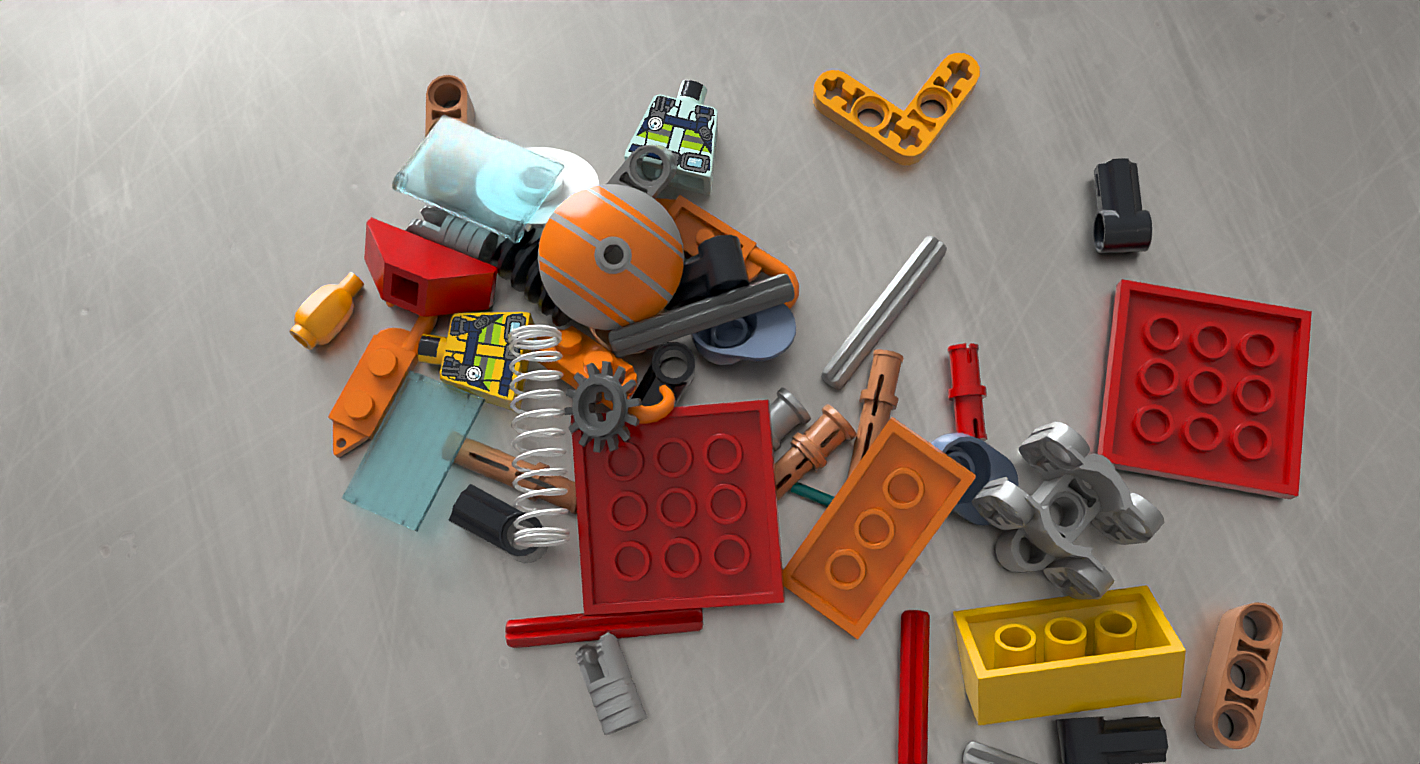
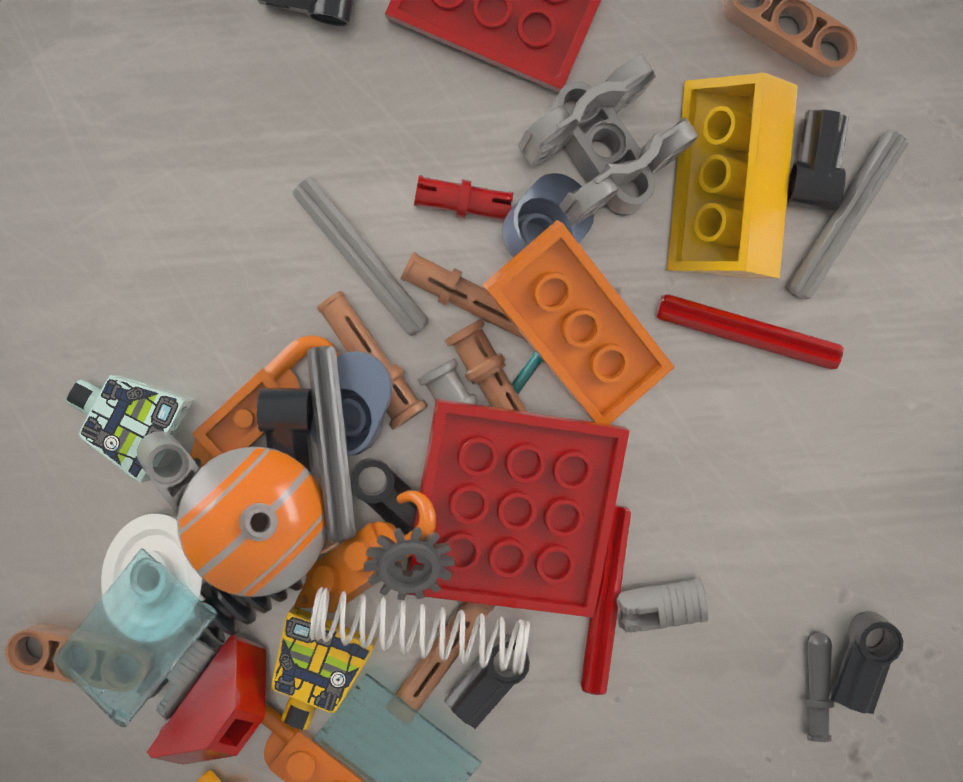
camera: 80 degrees left, 15 degrees up
light orange beam [813,53,980,166] -> none
none -> nougat pin [317,291,428,430]

